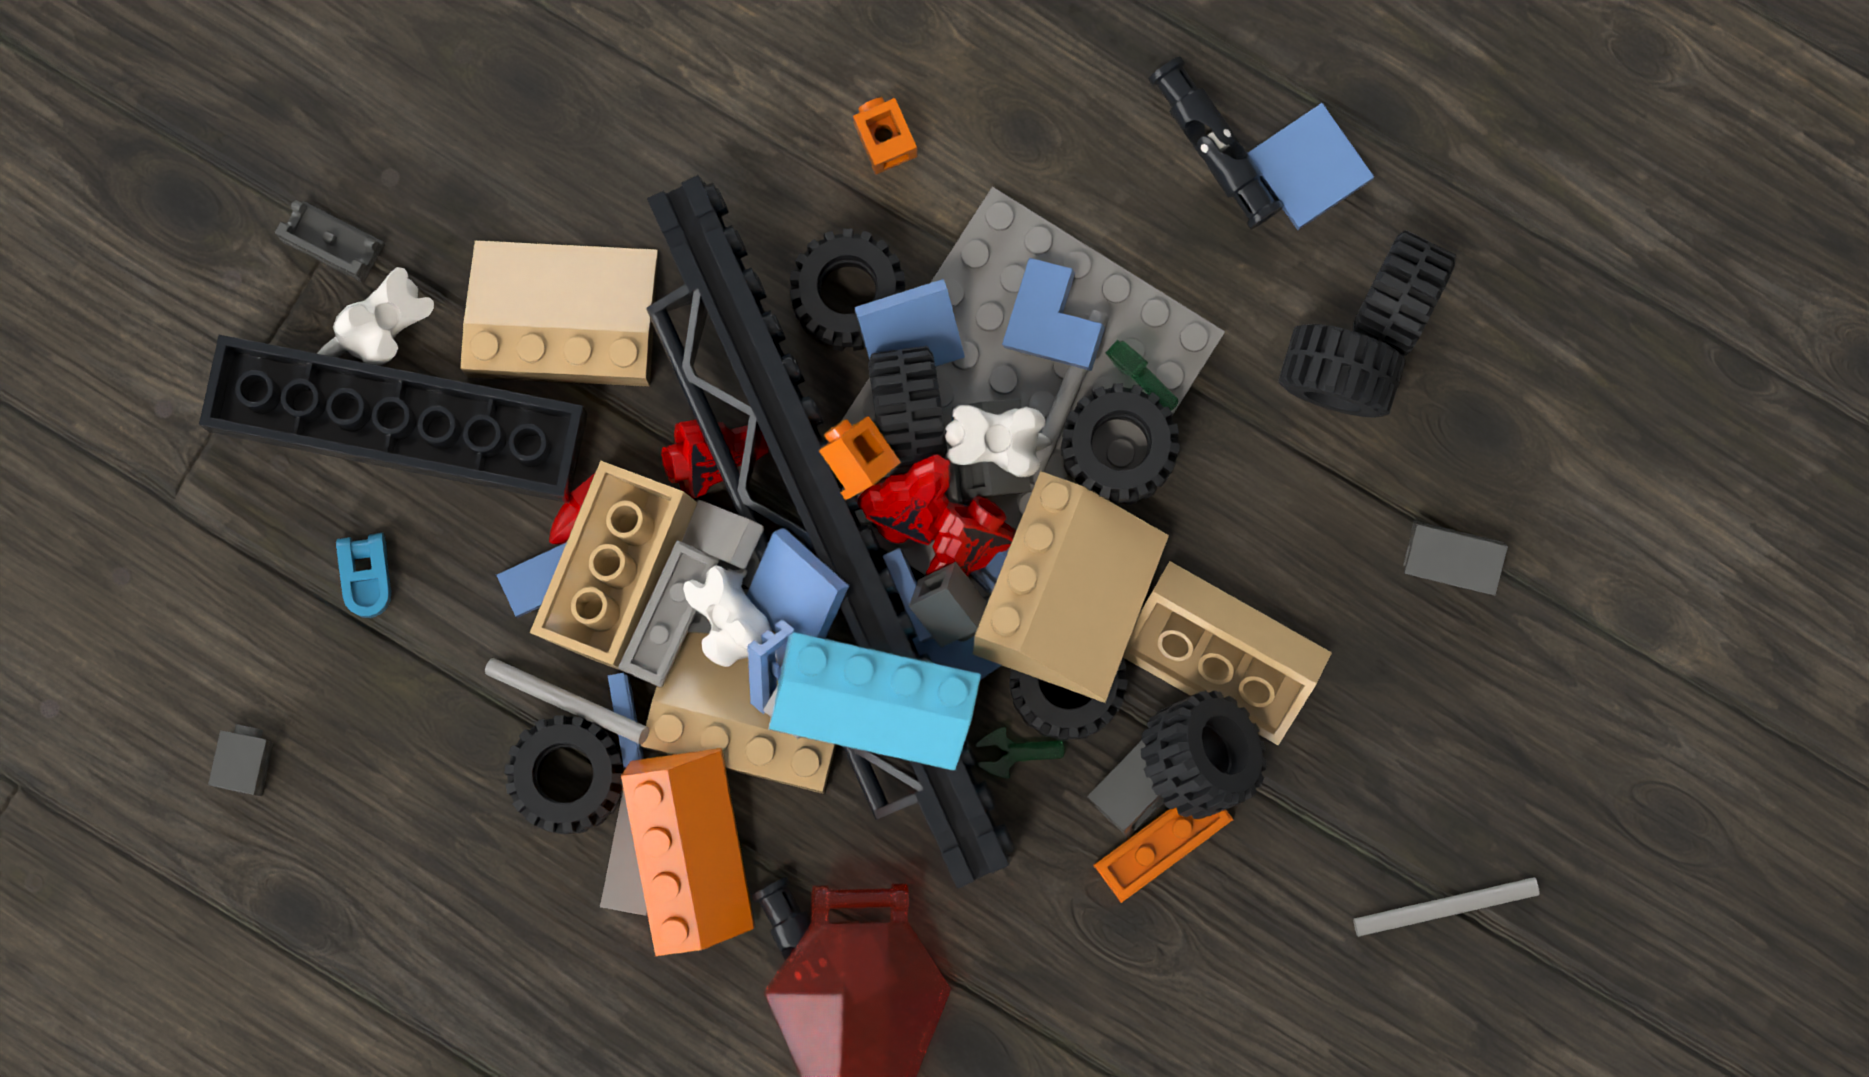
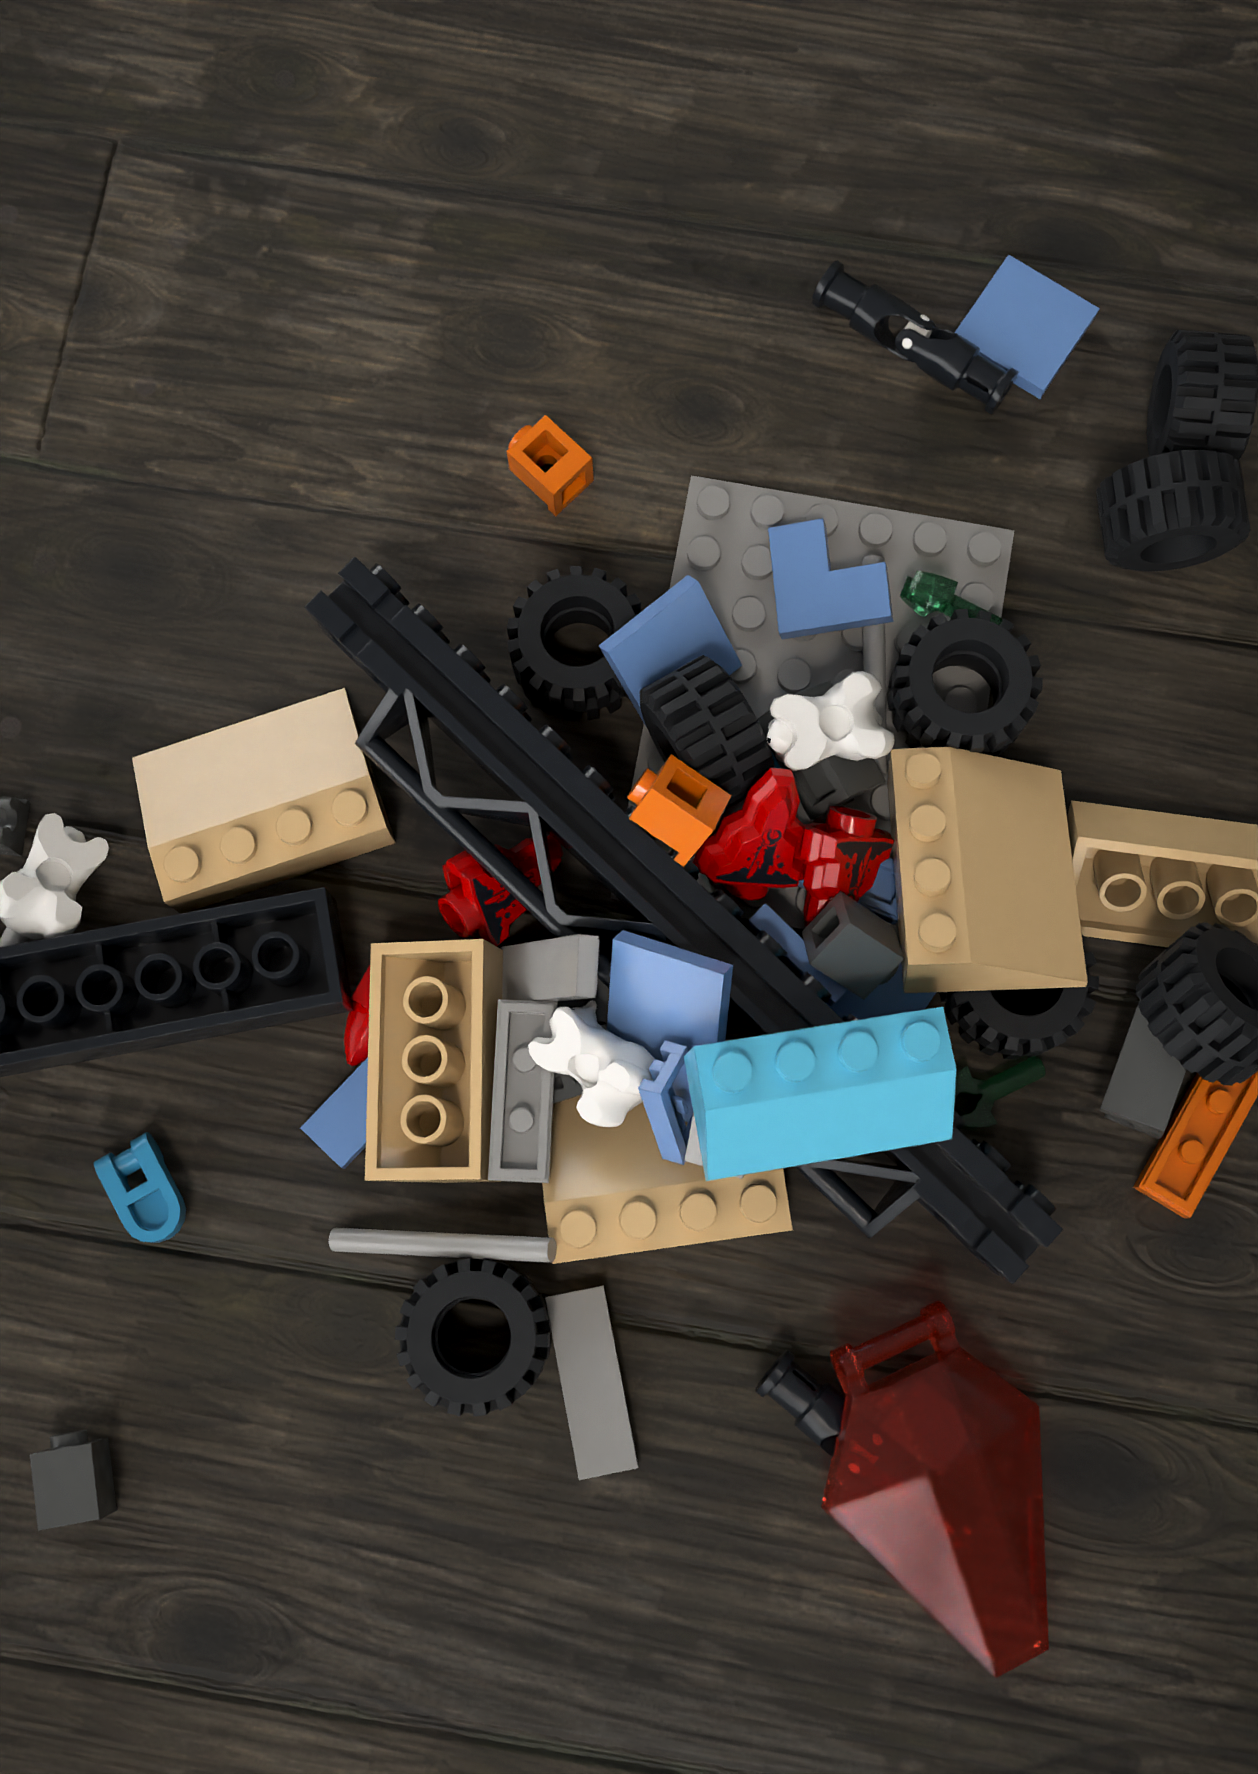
camera: 20 degrees left, 5 degrees down
medium blue tile [608,673,644,769] -> none
orange slope [621,748,755,956] -> none

